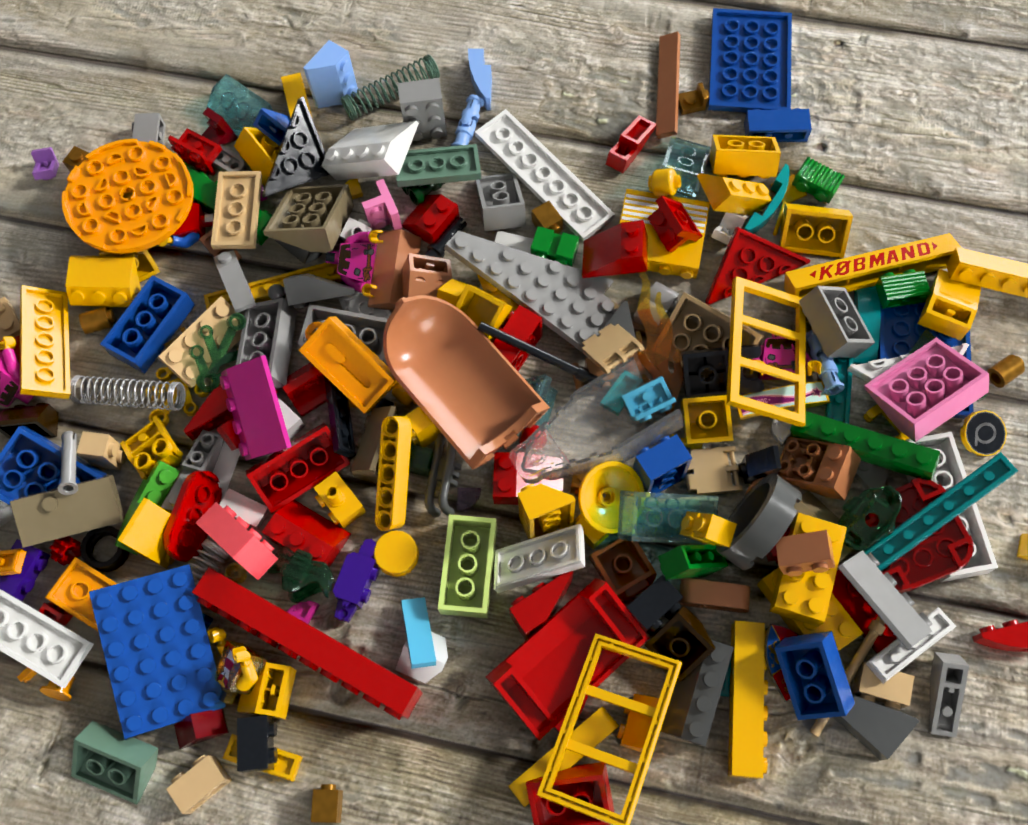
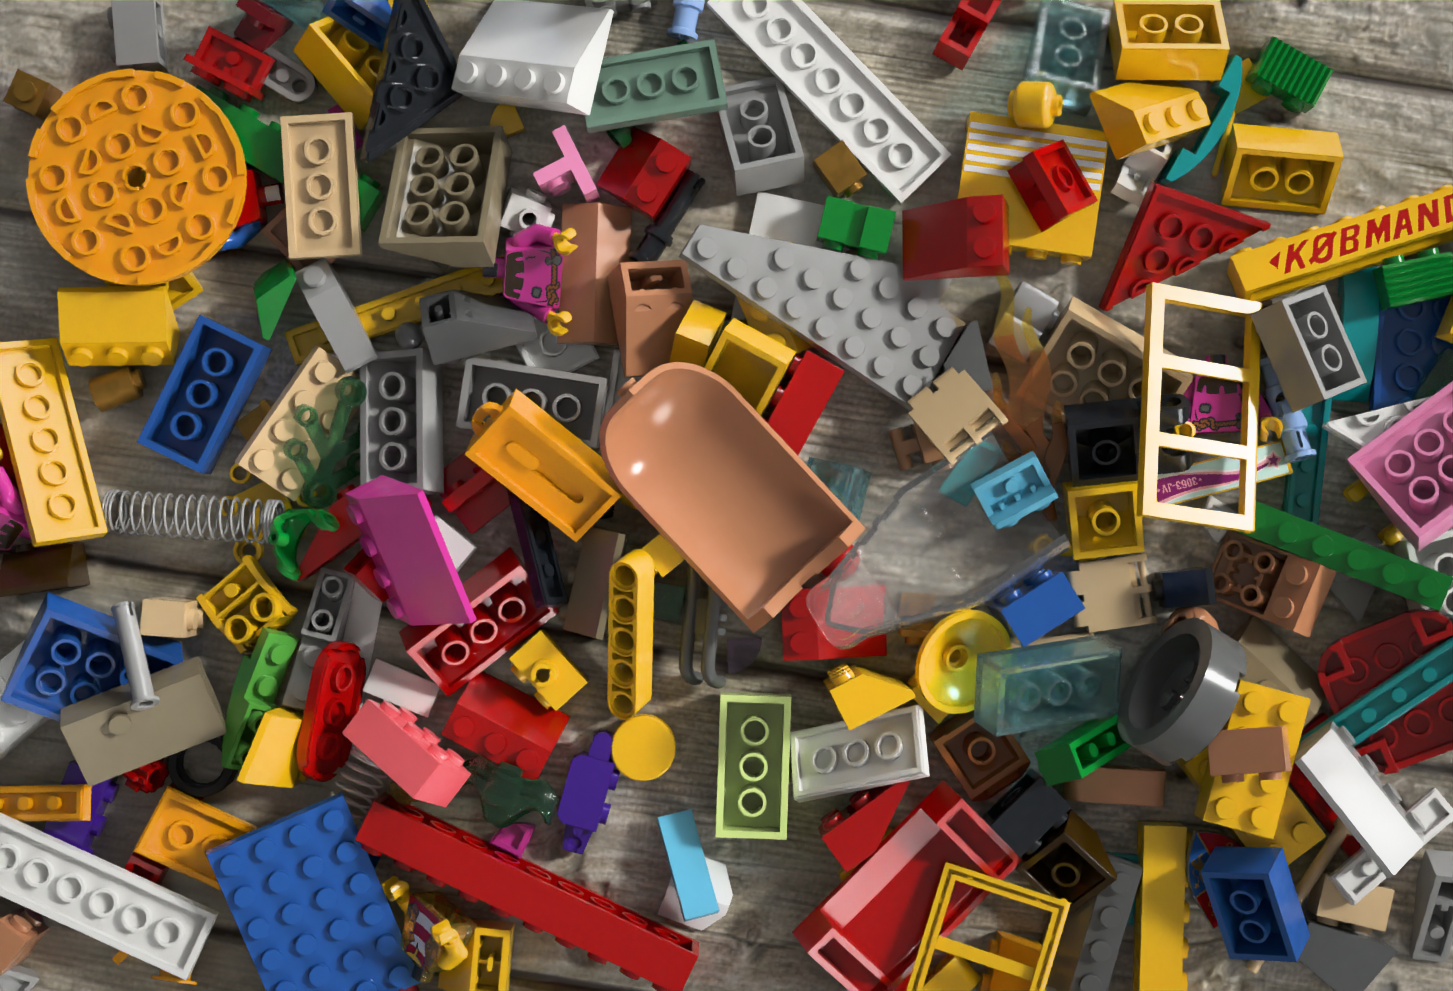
camera: 10 degrees left, 20 degrees up
black bar [477,321,604,387] -> none
yellow piece [680,511,737,548] -> none
clear green piece [837,485,902,551] -> none
none -> green slope [253,260,297,340]
none -> green helmet [268,509,340,580]

